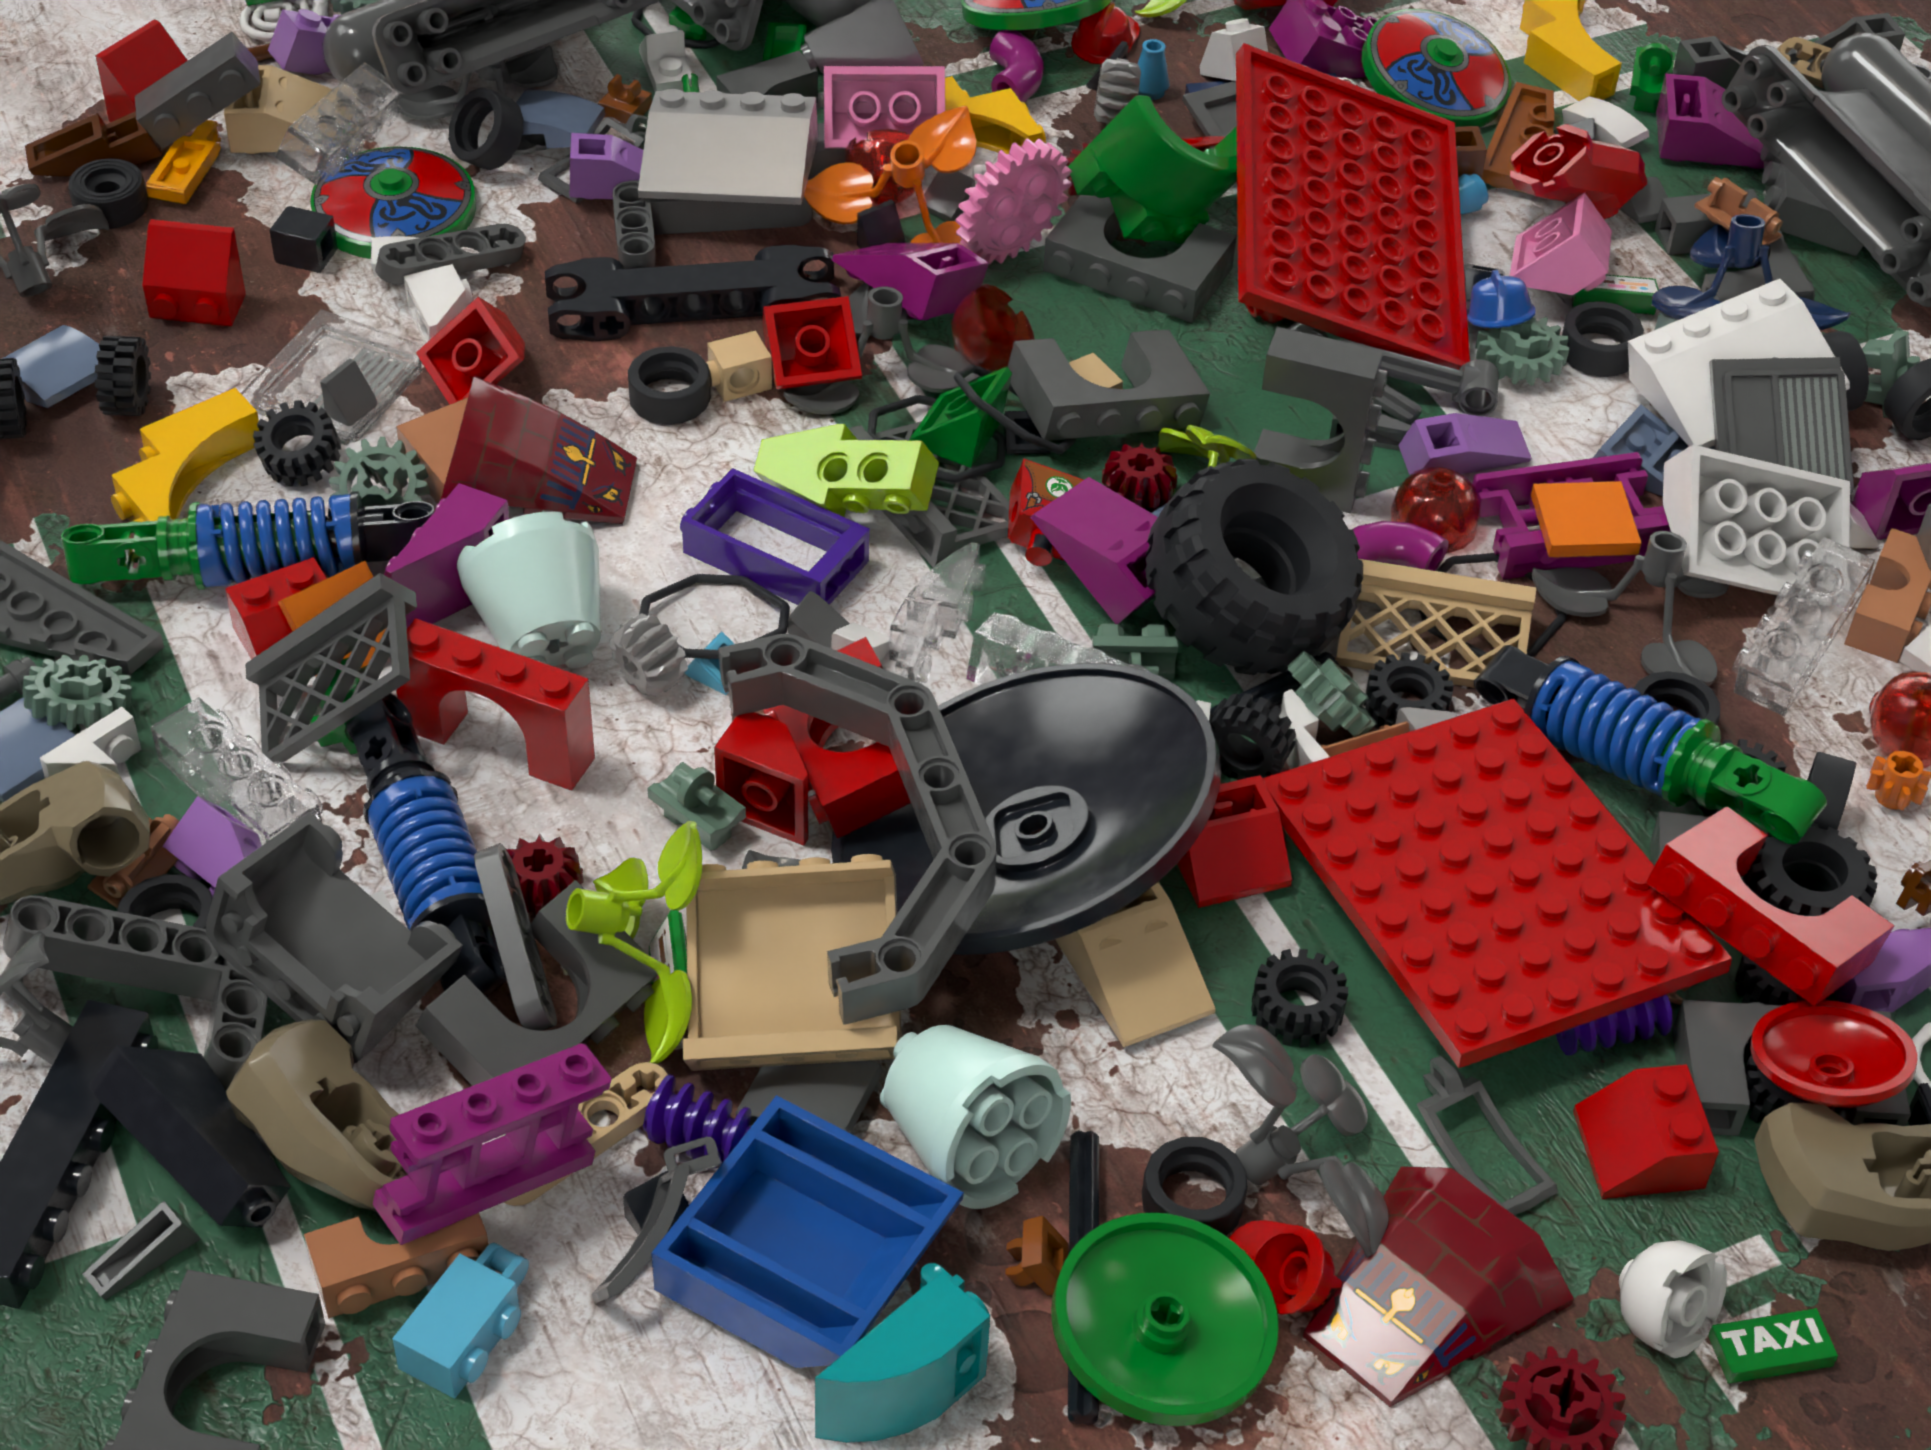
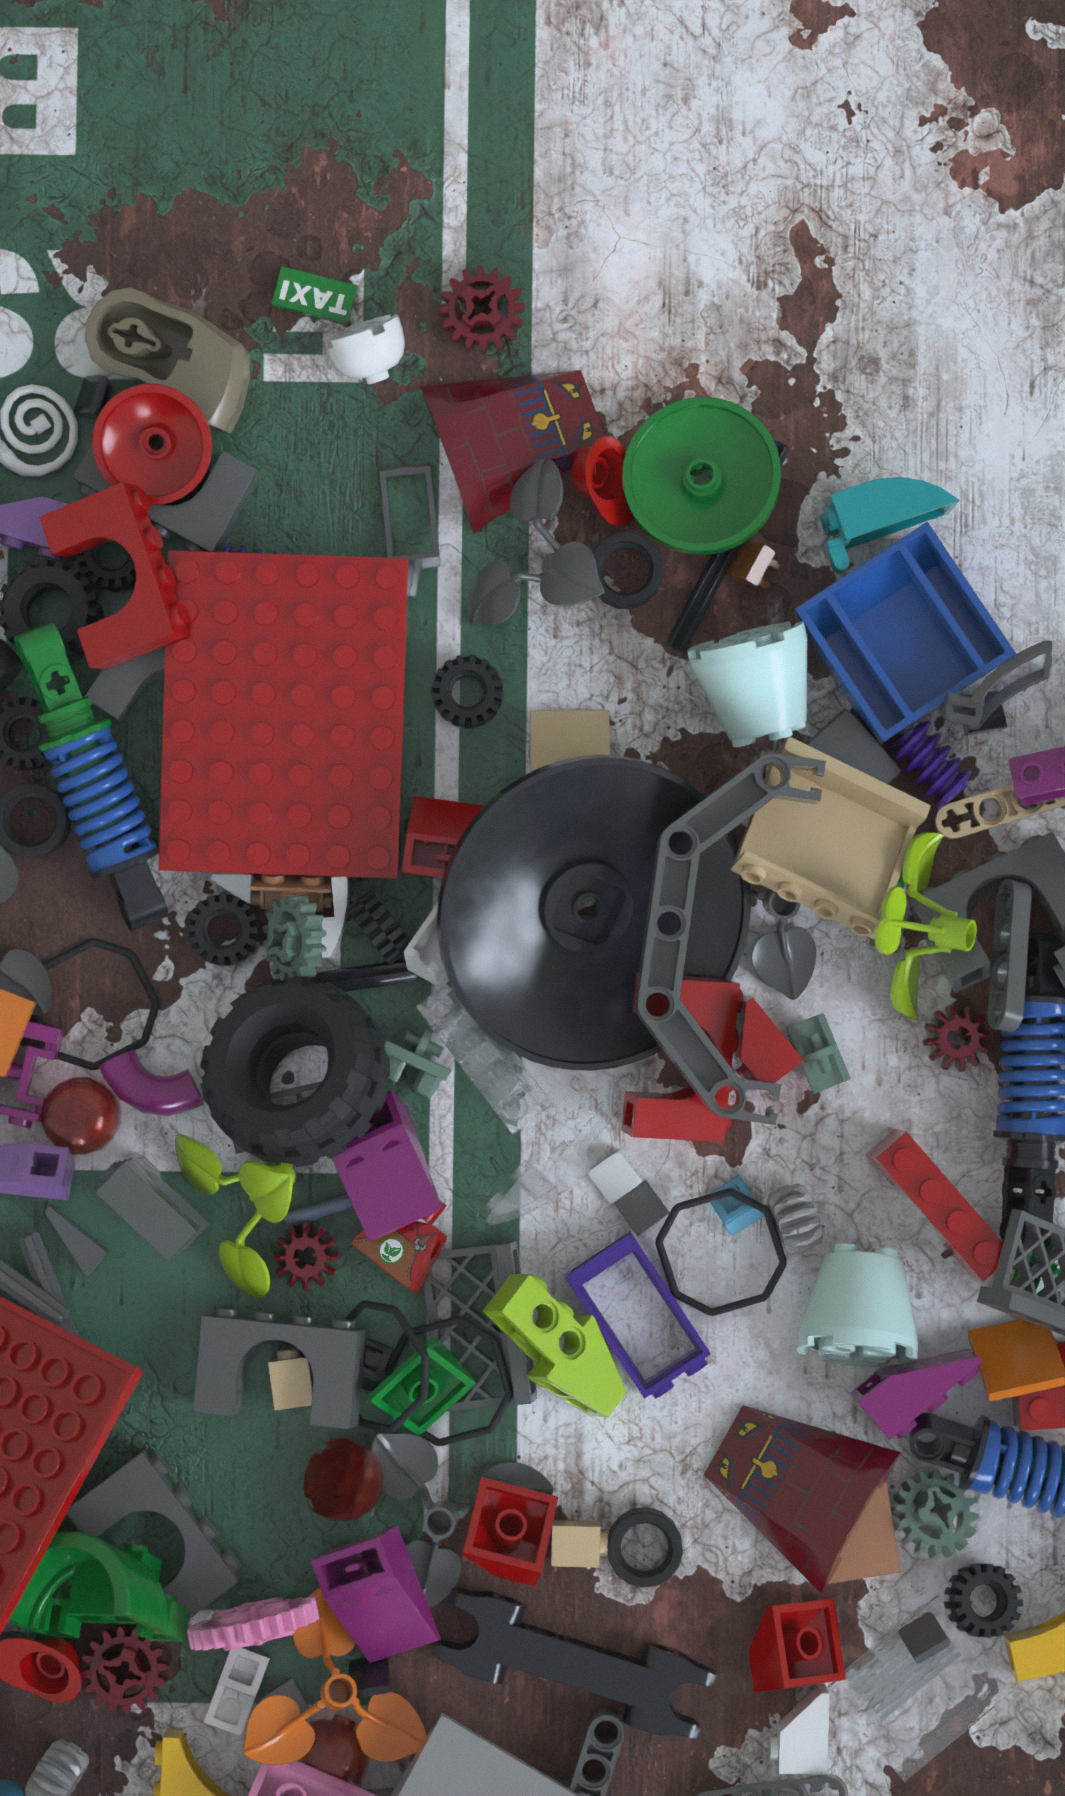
camera: 155 degrees left, 40 degrees up
tan fence [1335,559,1536,688] -> none
red slope [1573,1064,1719,1199] -> none

